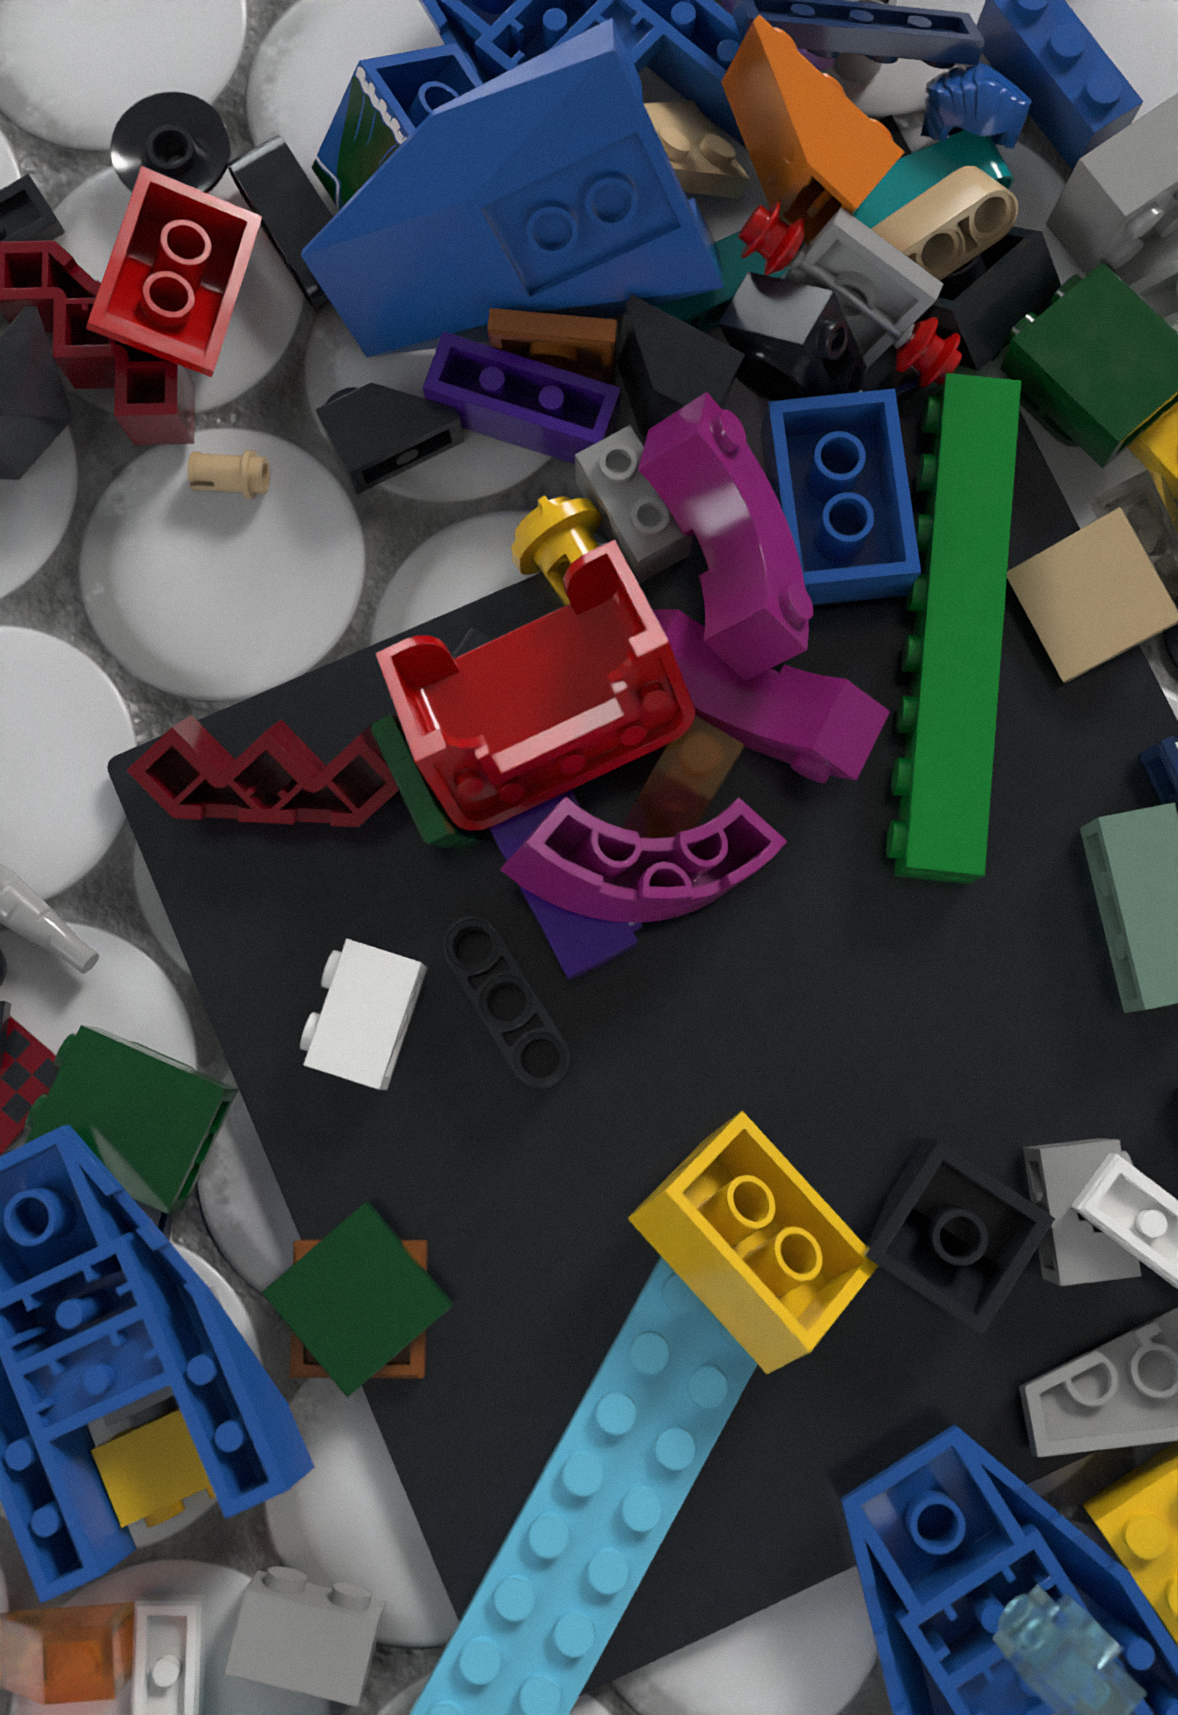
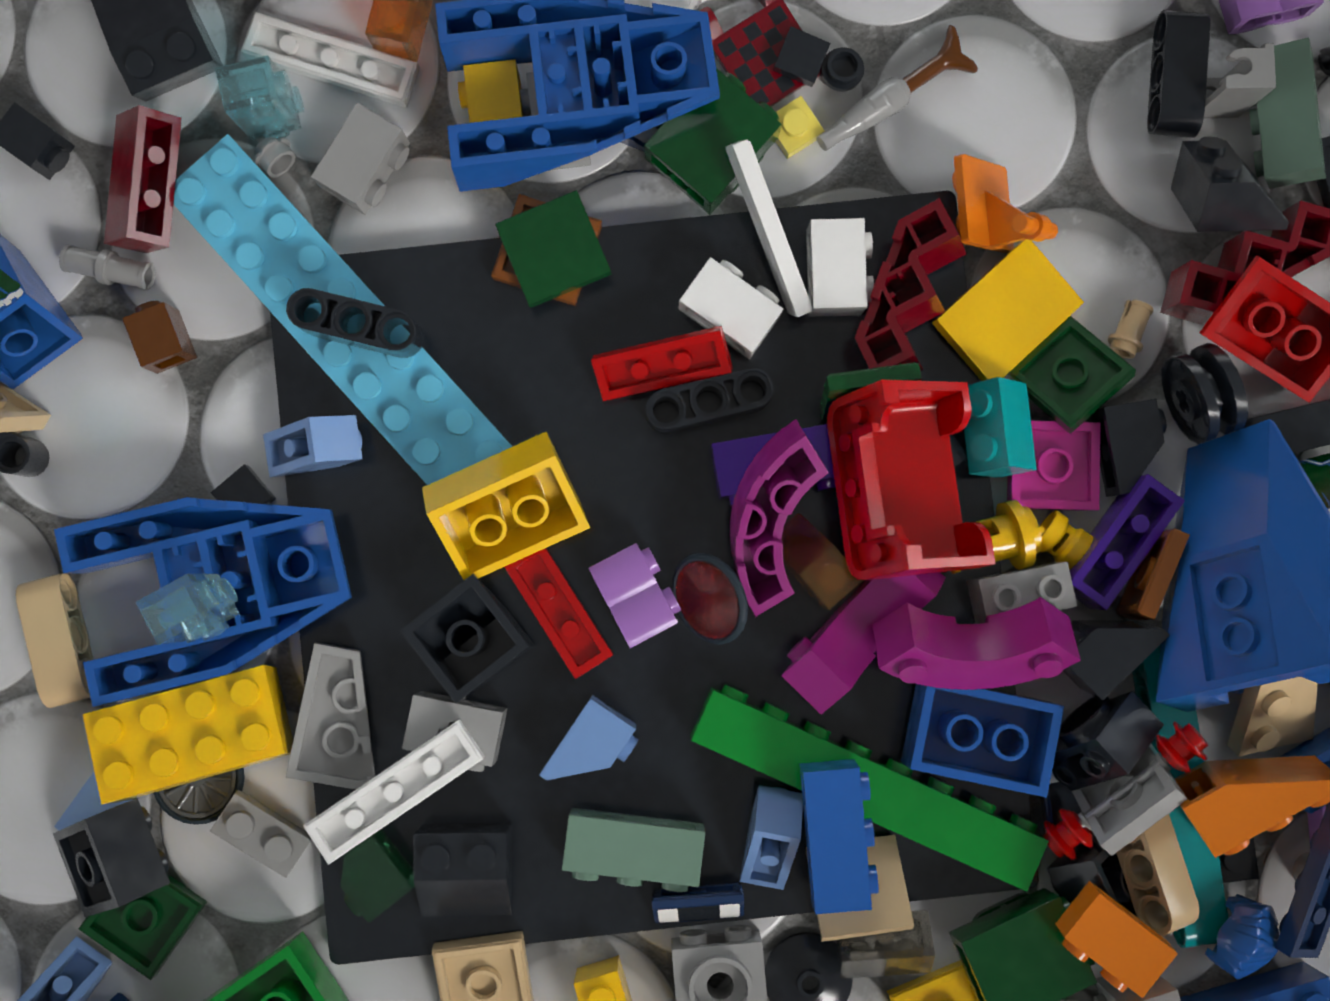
camera: 105 degrees right, 5 degrees up
none -> black tile [210,464,276,504]
none -> medium blue slope [263,415,363,478]
none -> black beam [286,288,424,358]
none -> red plate [504,548,614,679]
none -> medium blue slope [539,695,639,780]
none -> medium lavender brick [589,543,681,648]
none -> red plate [591,325,733,401]
none -> clear red wheel [672,553,748,645]
none -> white tile [725,139,812,317]
none -> medium blue slope [740,785,803,890]
none -> light yellow plate [776,96,825,159]
none -> blue brick [799,759,879,914]
none -> white brick [806,218,874,317]
none -> yellow tile [932,239,1084,381]
none -> orange plate [952,154,1058,253]
none -> teal brick [964,377,1037,478]
none -> dark green tile [1006,316,1136,434]
none -> dark pink plate [1007,421,1100,511]
none -> yellow wheel [1039,510,1093,570]
none -> orange brick [1055,880,1178,998]
none -> black wheel [1161,343,1248,444]

